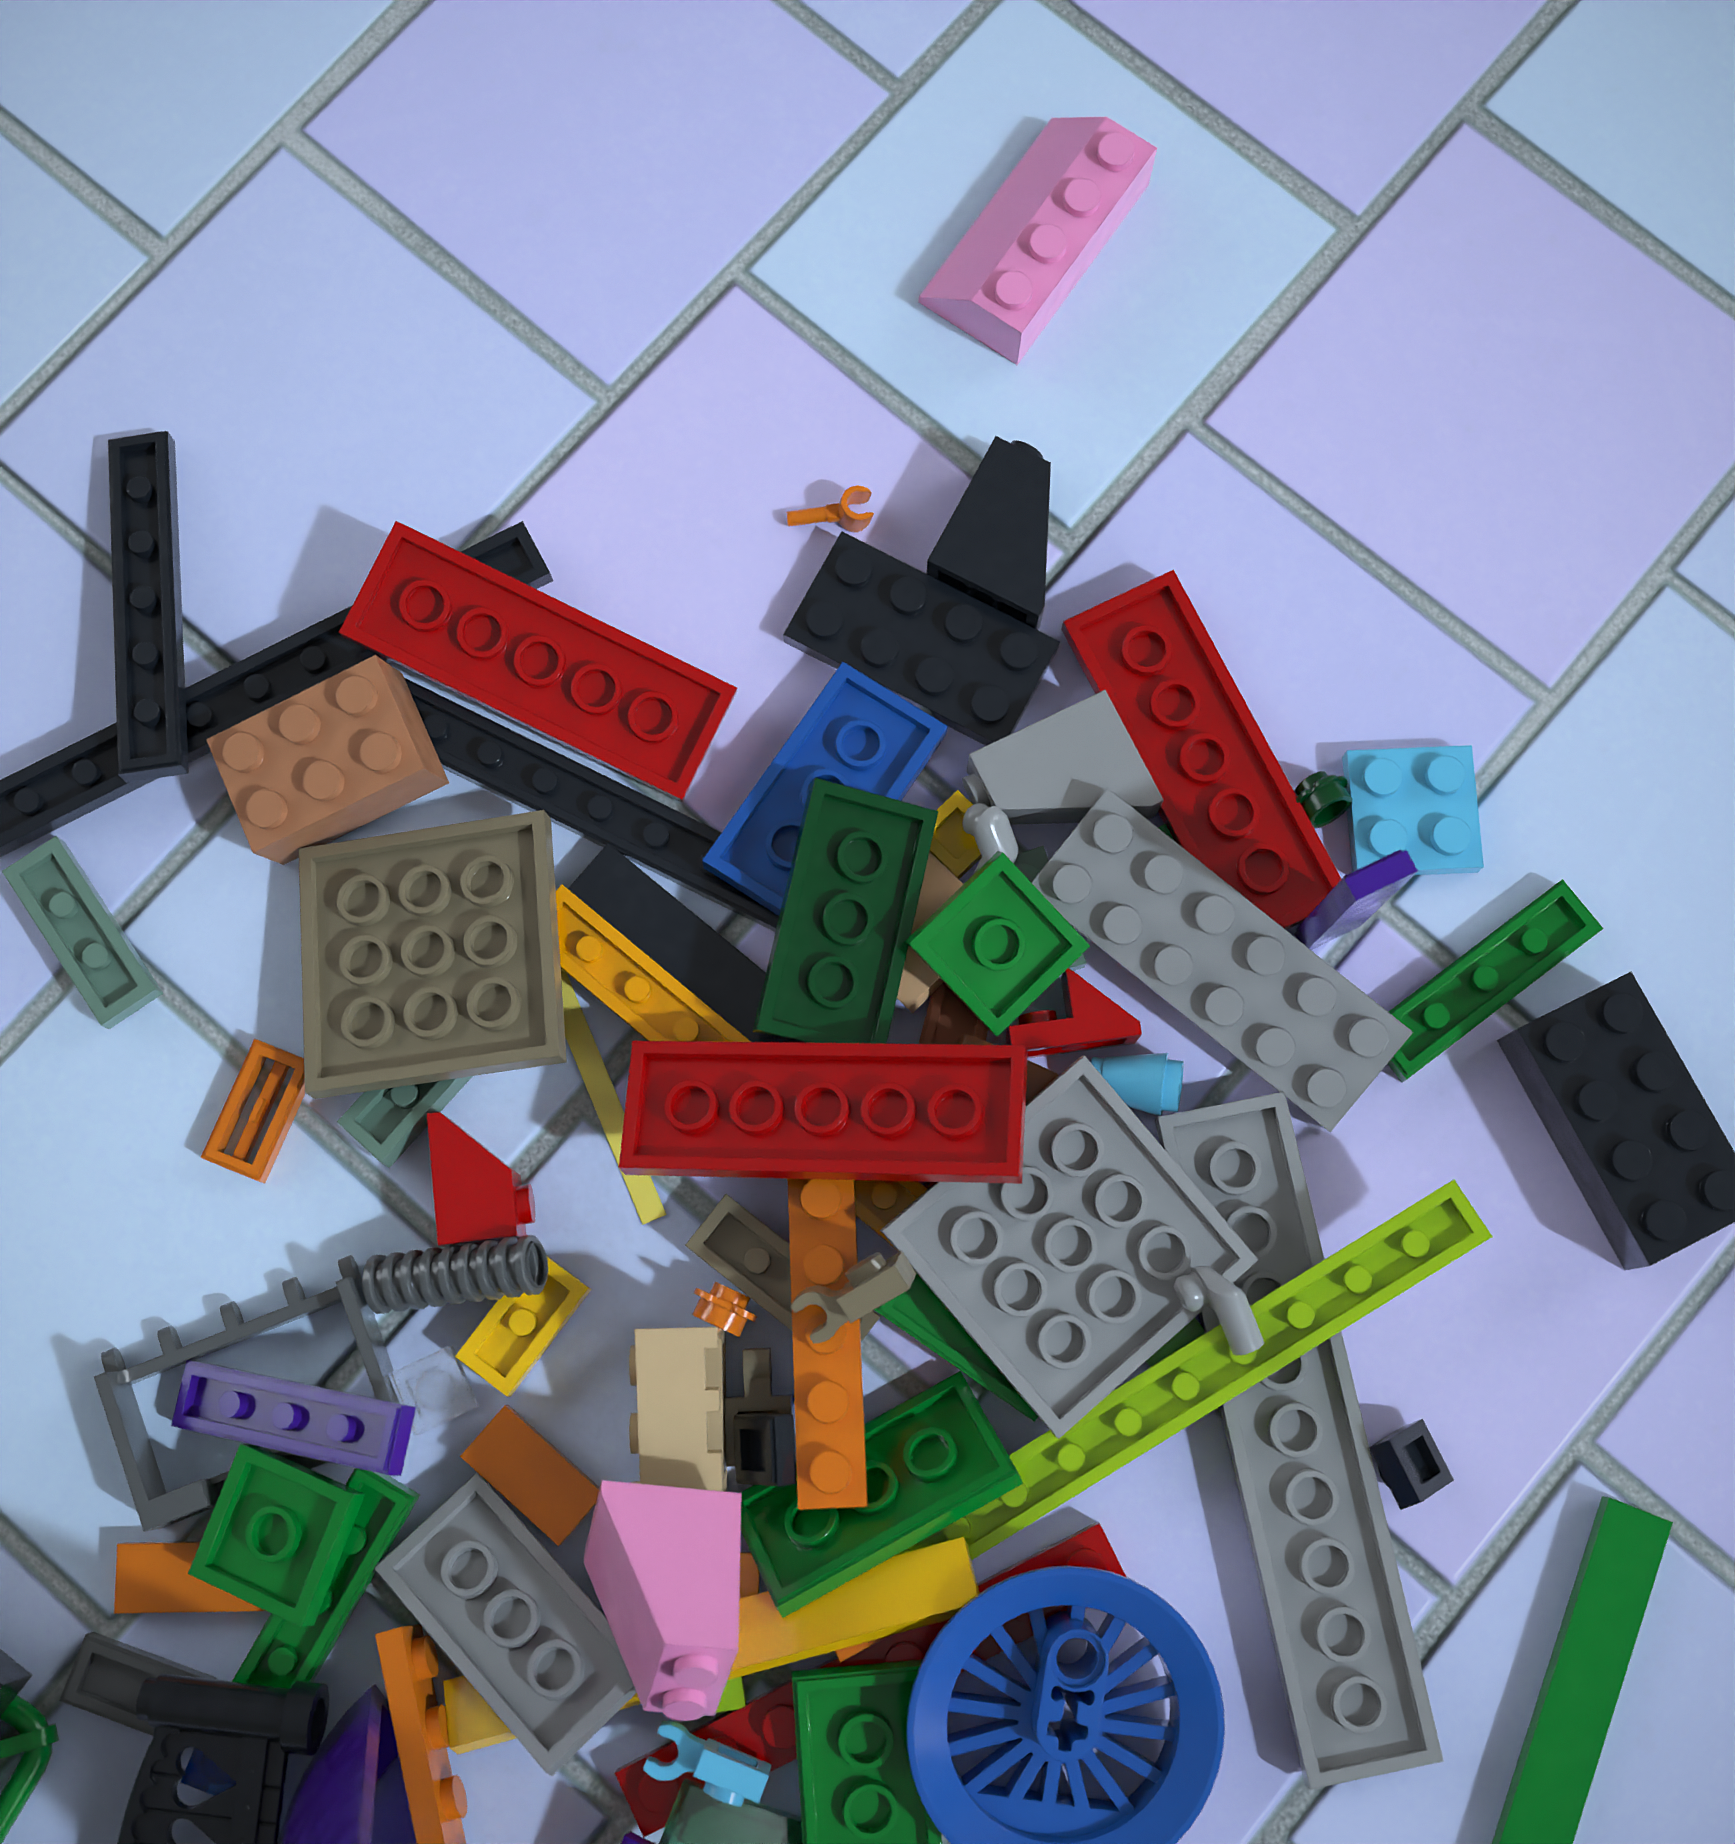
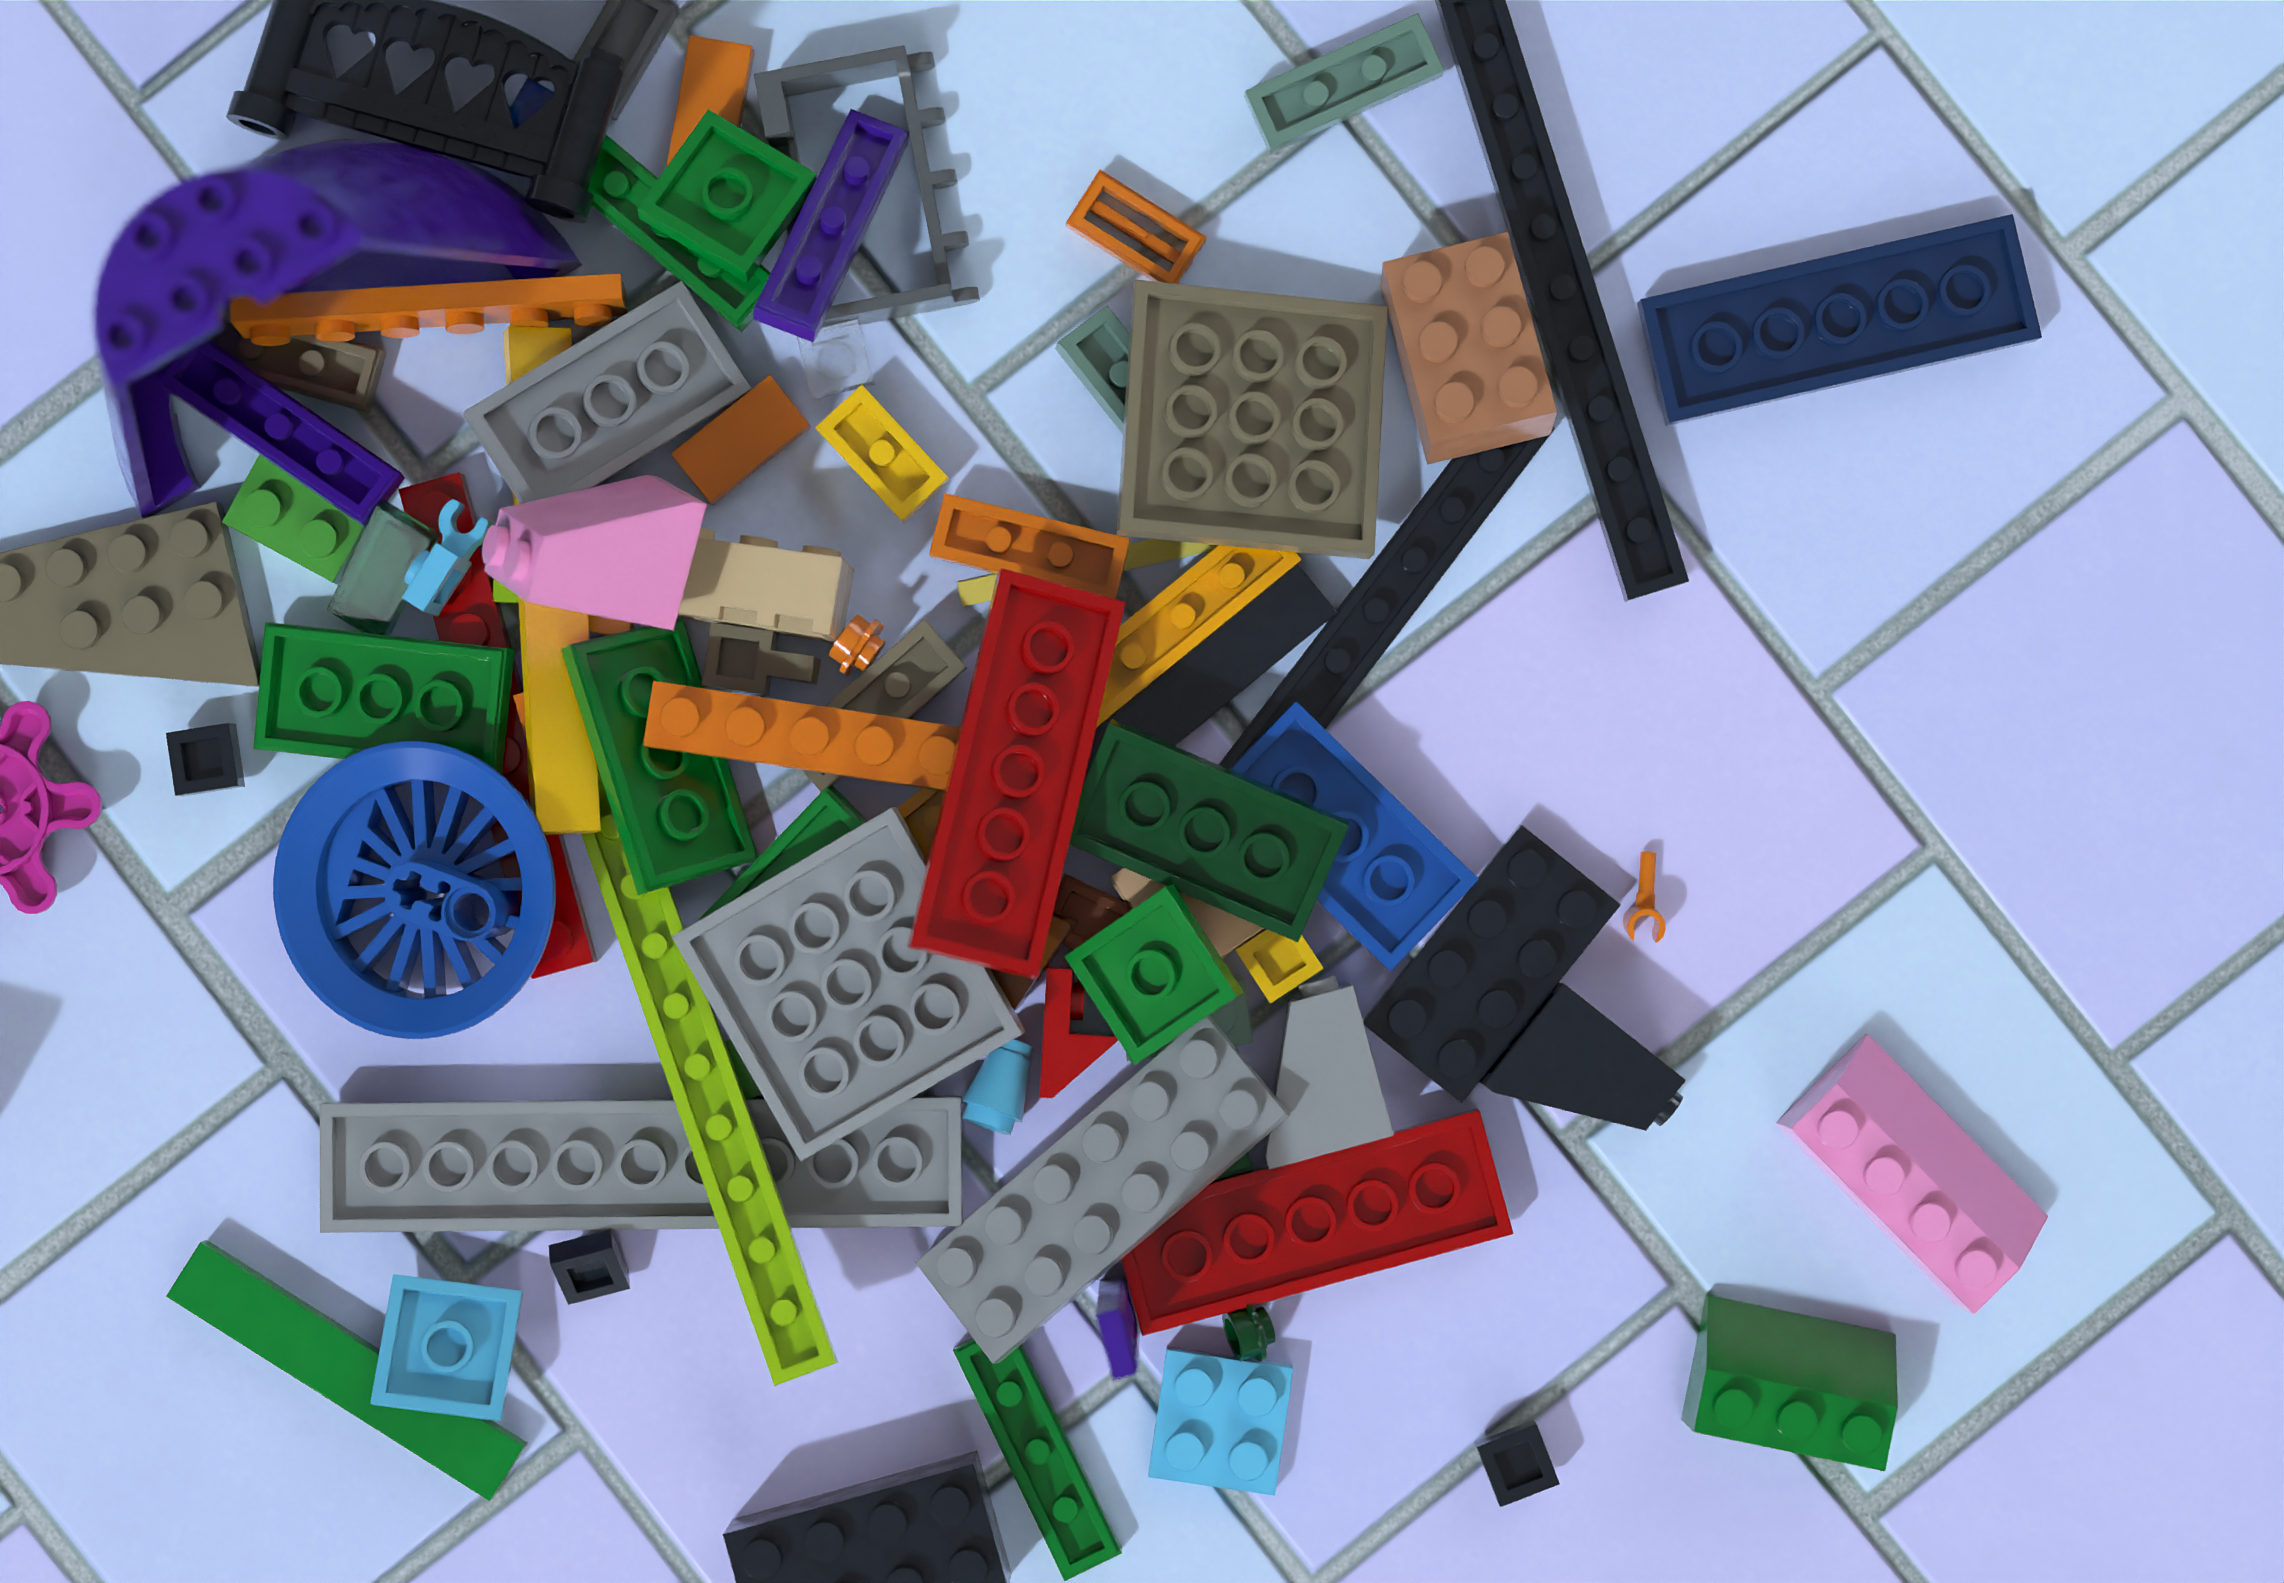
camera: 105 degrees right, 10 degrees up
black tile [108,431,189,783] -> none
red plate [339,521,738,803] -> none
dark grey piece [362,1235,548,1314] -> none
red slope [427,1112,535,1248] -> none
black tile [733,1413,797,1486] -> none
dark tan plate [791,1251,916,1343] -> none
light grey arm [962,803,1018,874] -> none
light grey arm [1174,1266,1265,1355] -> none
none -> medium azure plate [370,1274,523,1421]
none -> orange plate [929,493,1131,599]
none -> black plate [1475,1420,1560,1507]
none -> dark blue plate [1637,214,2042,426]
none -> green slope [1681,1294,1898,1472]

